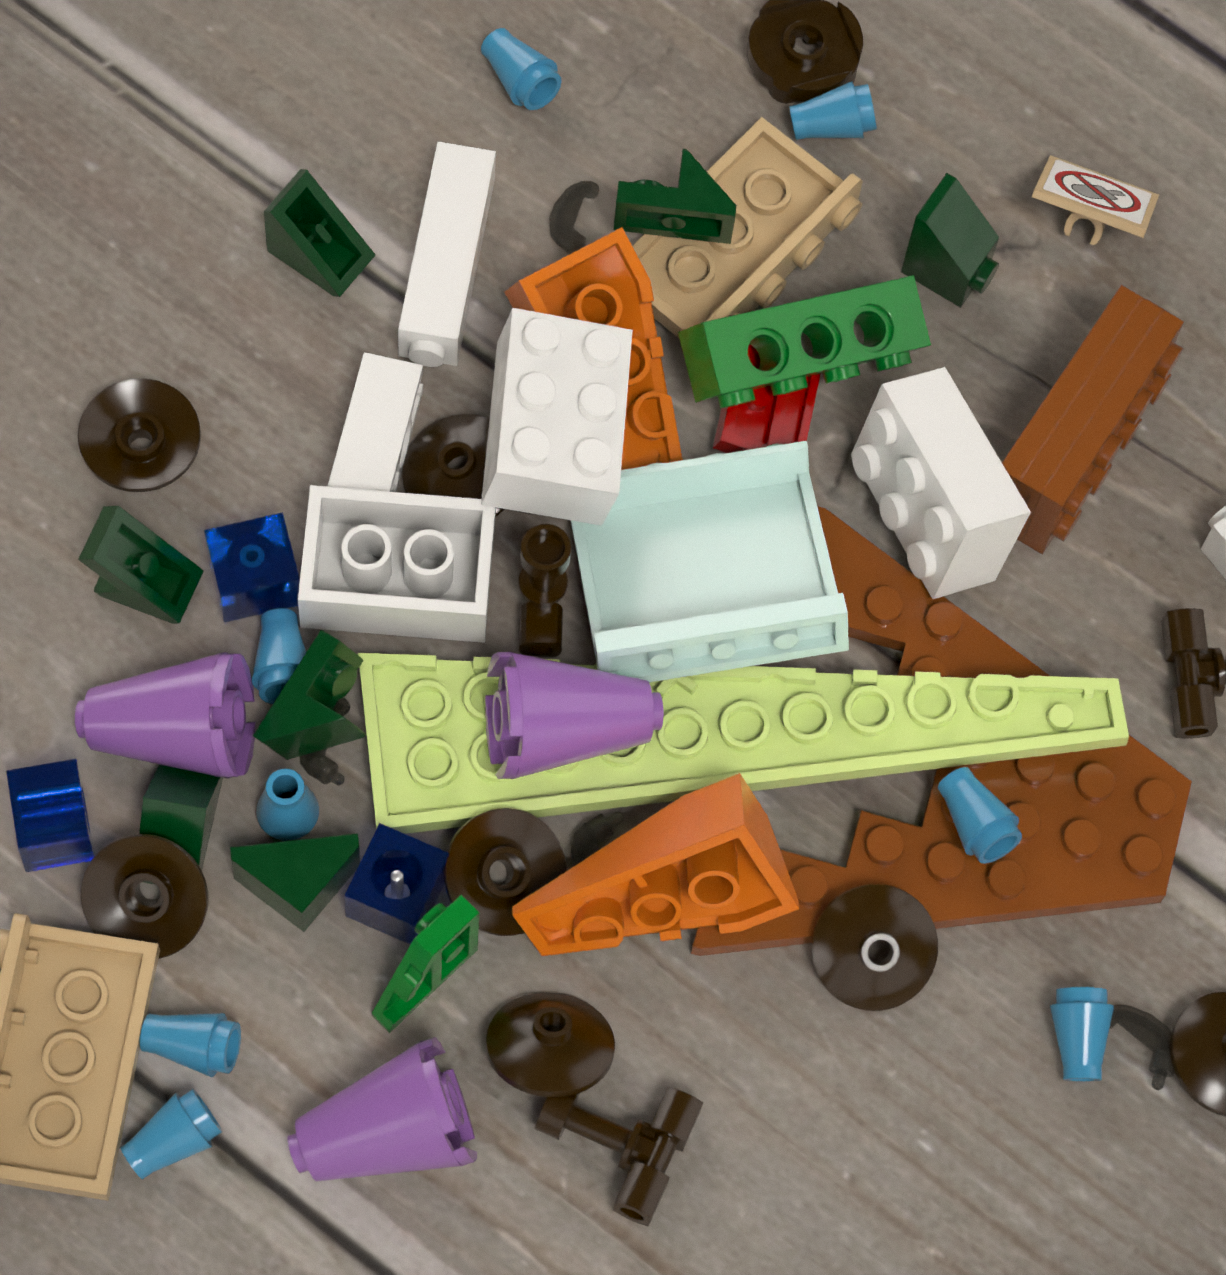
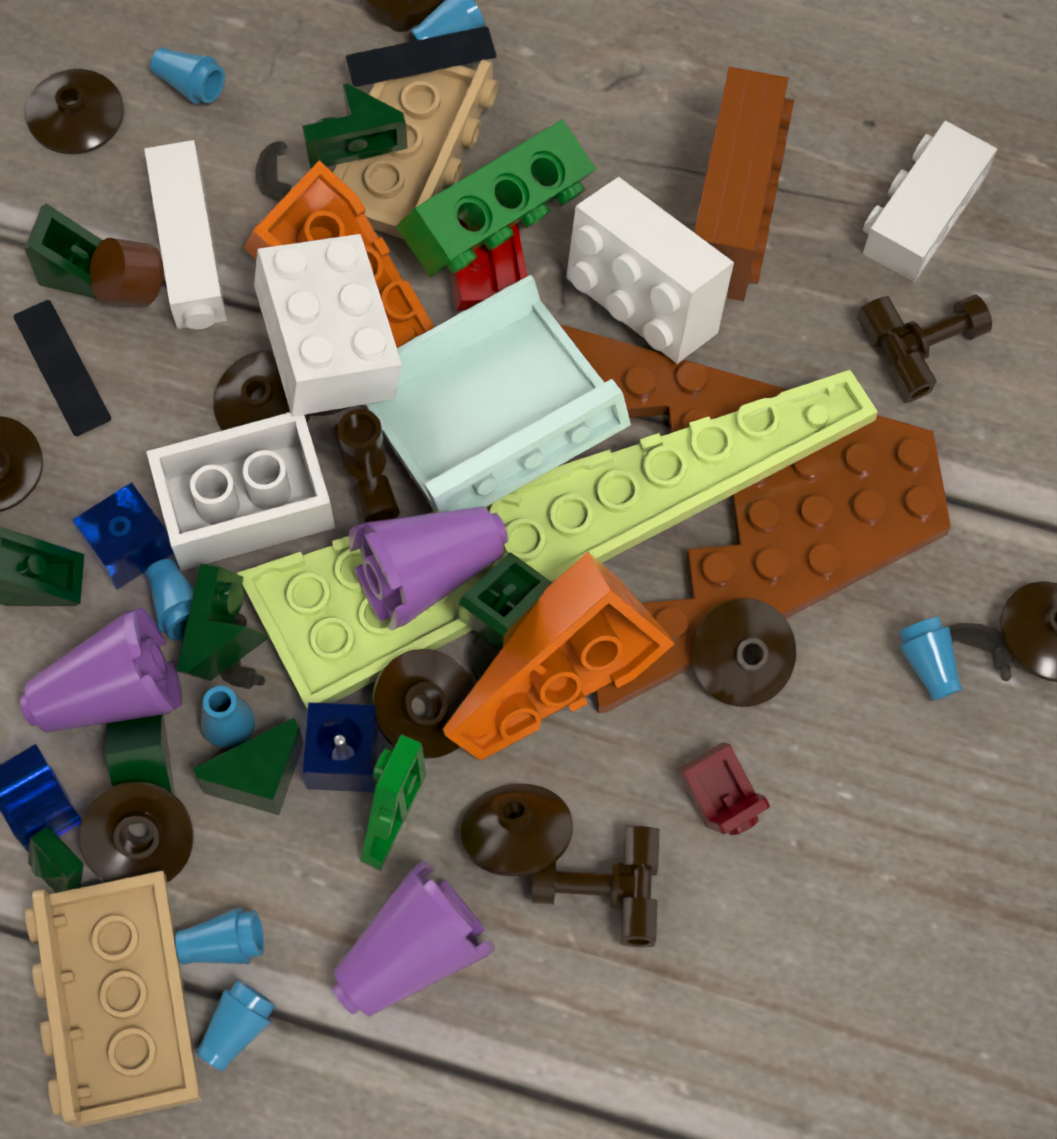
camera: 15 degrees left, 0 degrees up
white piece [327,352,423,492] -> none
dark green slope [901,173,999,308] -> none
dark azure cone [938,767,1022,864] -> none
piece [1032,155,1159,245] -> none
none -> black sticker [13,300,111,436]
none -> dark brown dish [25,69,124,154]
none -> dark green tile [28,827,84,893]
none -> reddish brown piece [90,238,163,307]
none -> black sticker [346,26,497,87]
none -> dark green slope [458,552,553,650]
none -> dark red bracket [677,742,770,835]

